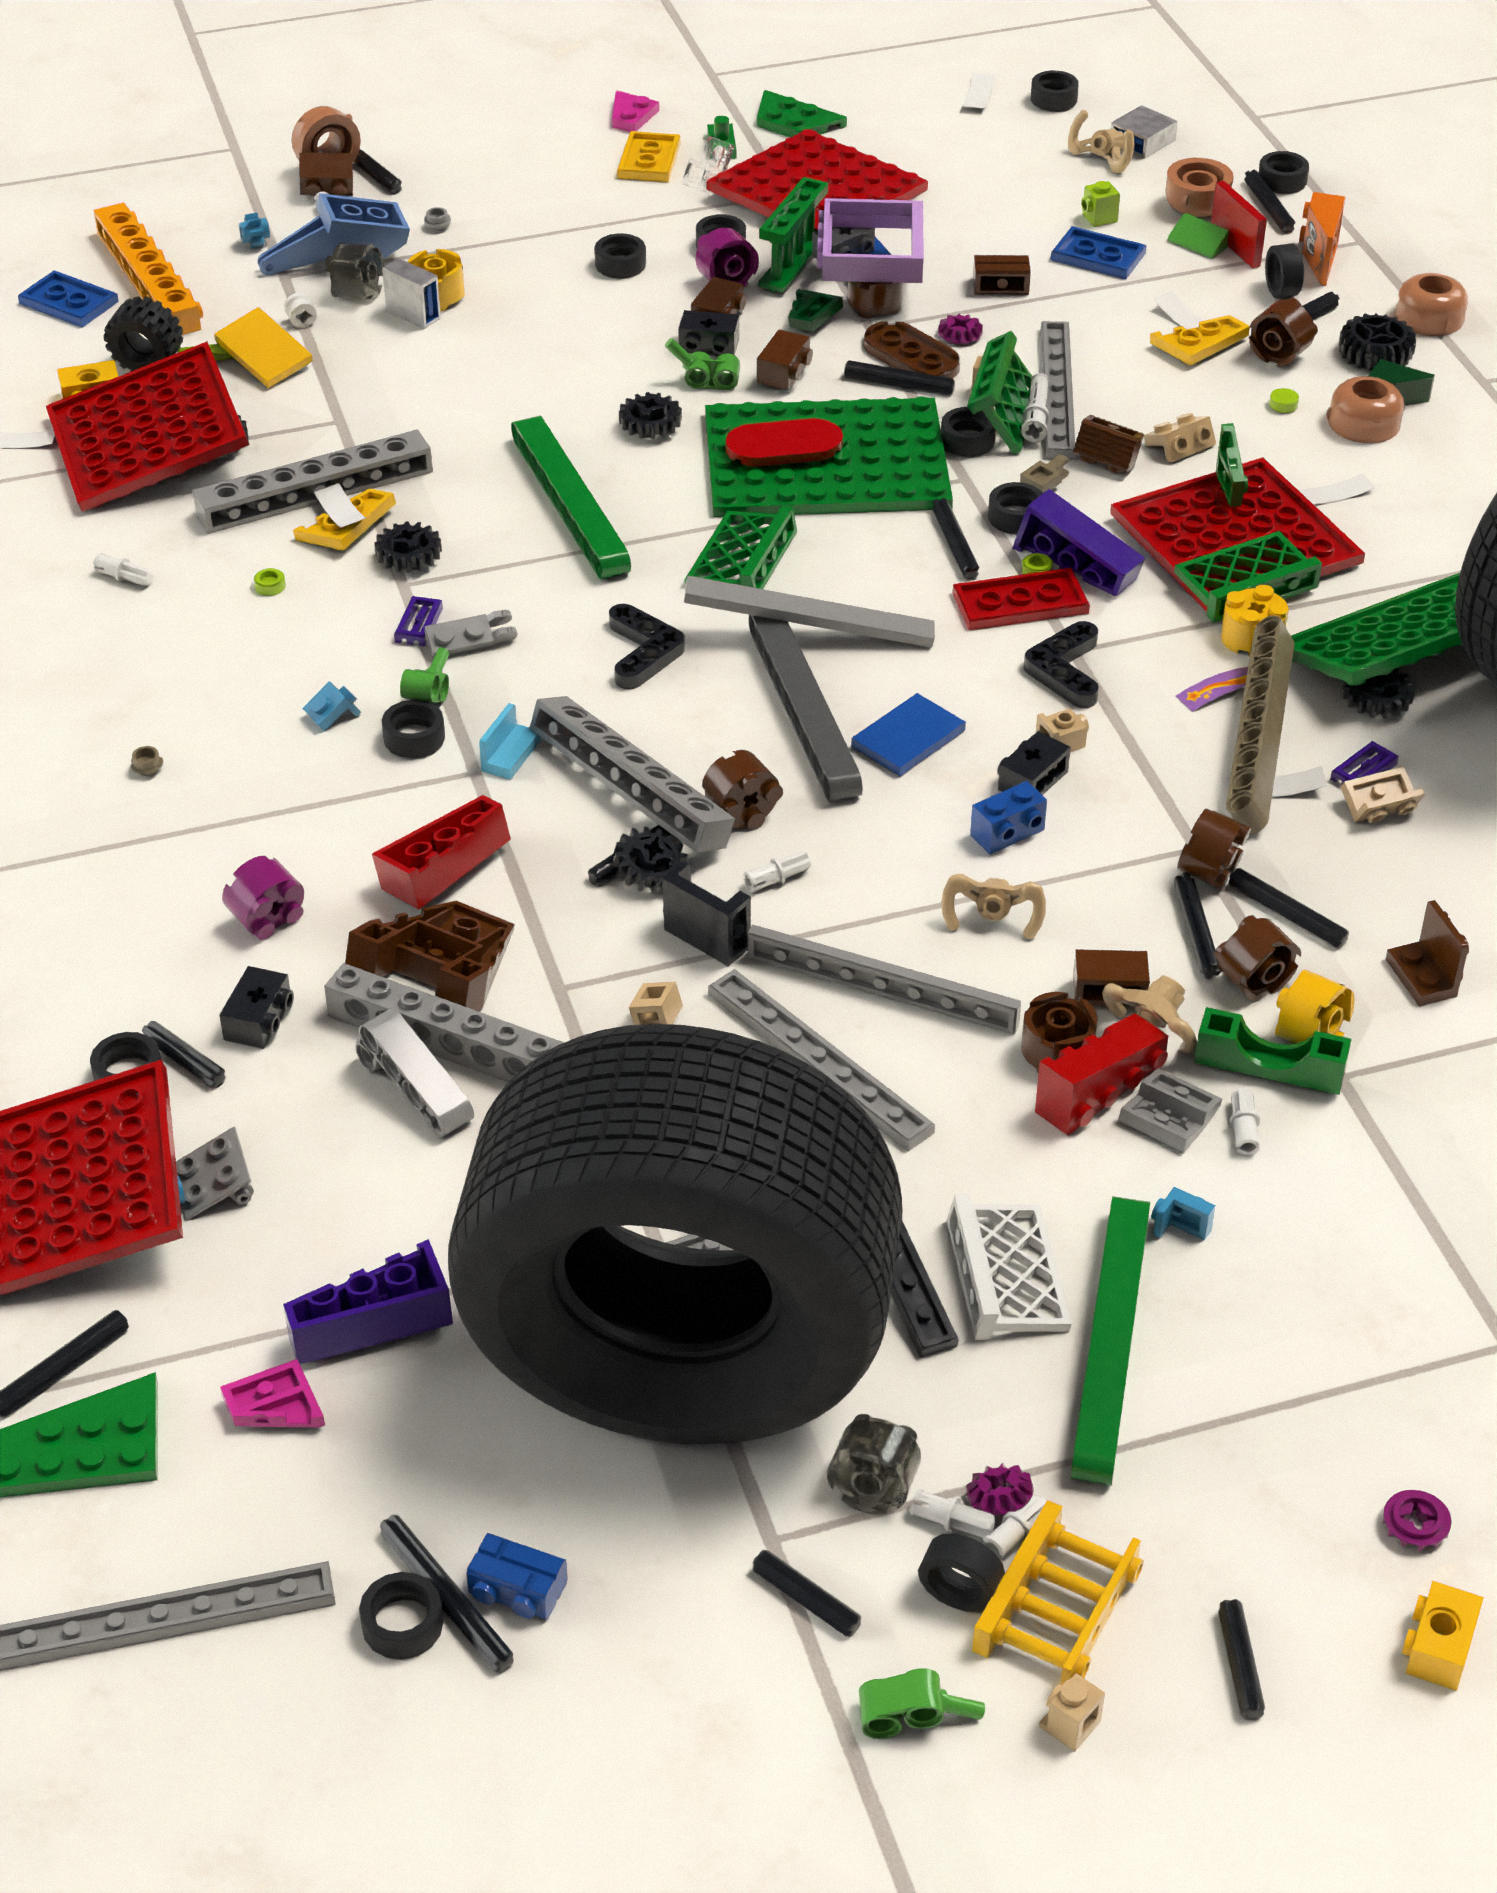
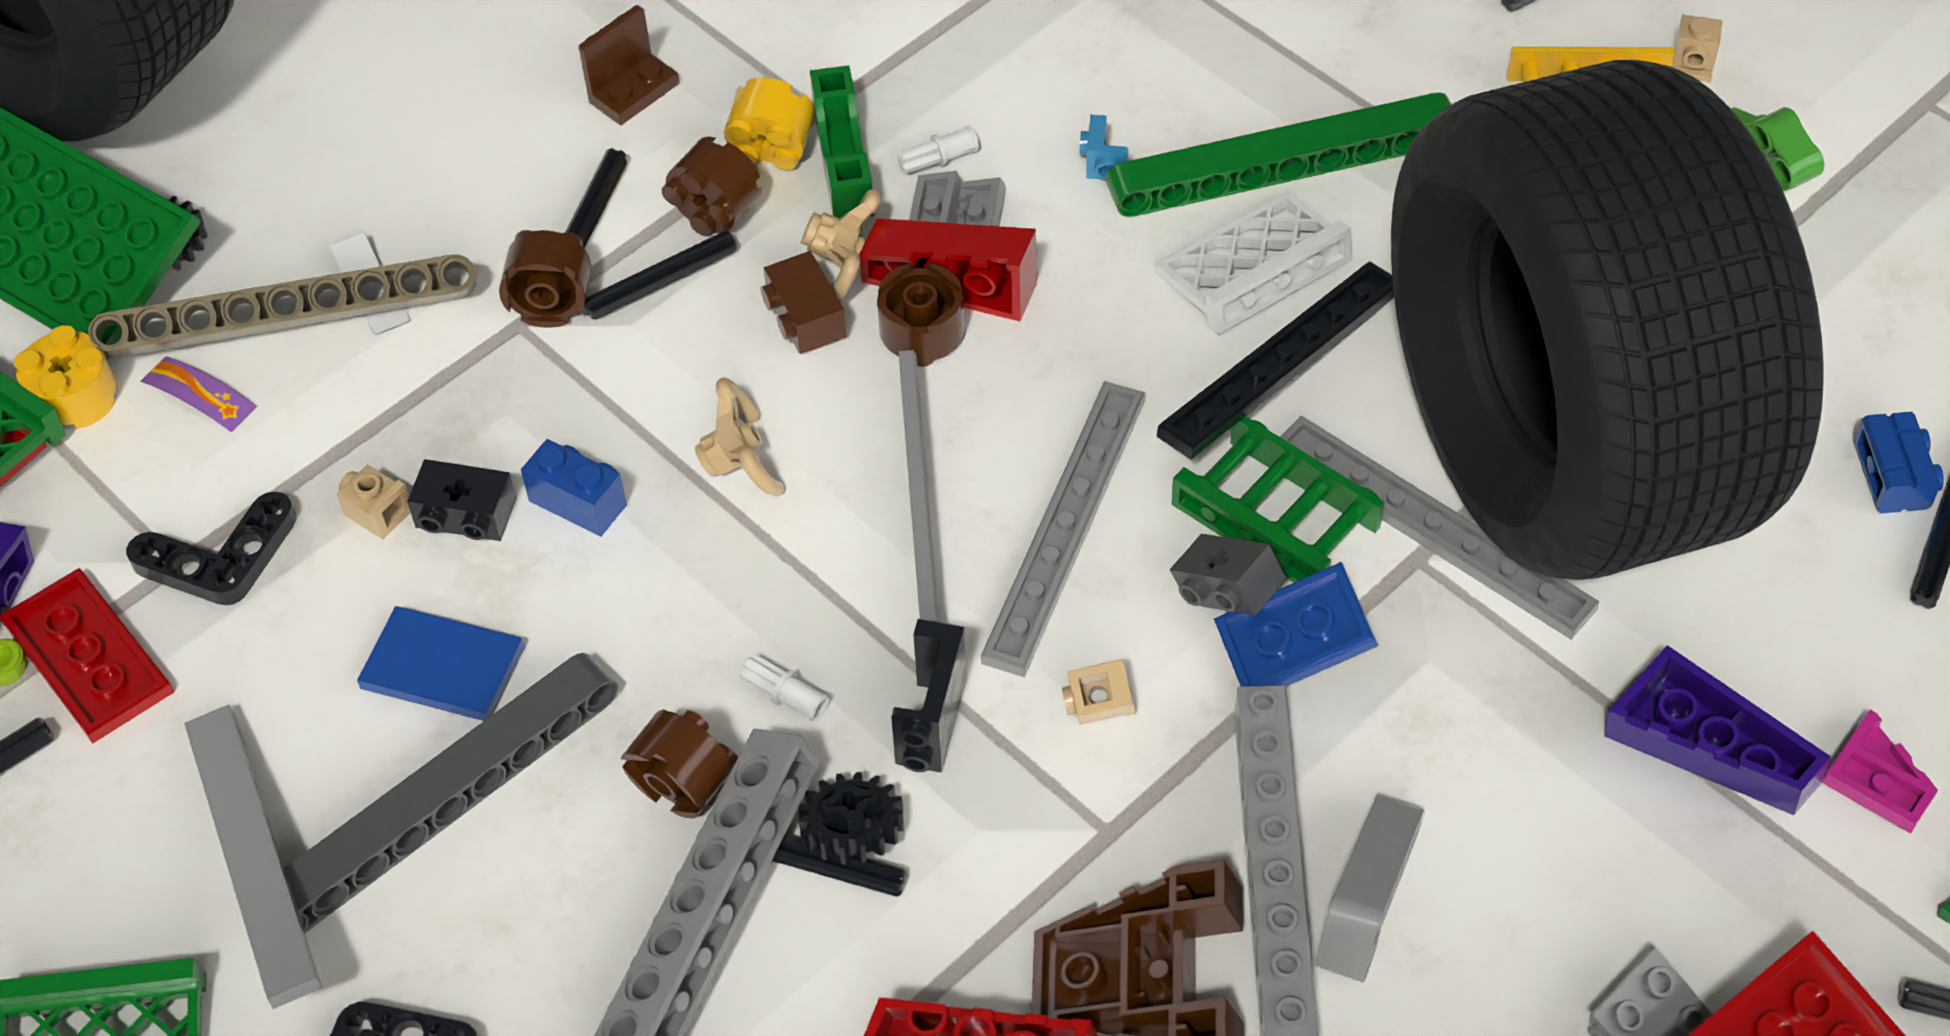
camera: 115 degrees left, 10 degrees up
dark purple tile [1330,741,1399,785] -> none
tan bracket [1340,766,1425,823] -> none

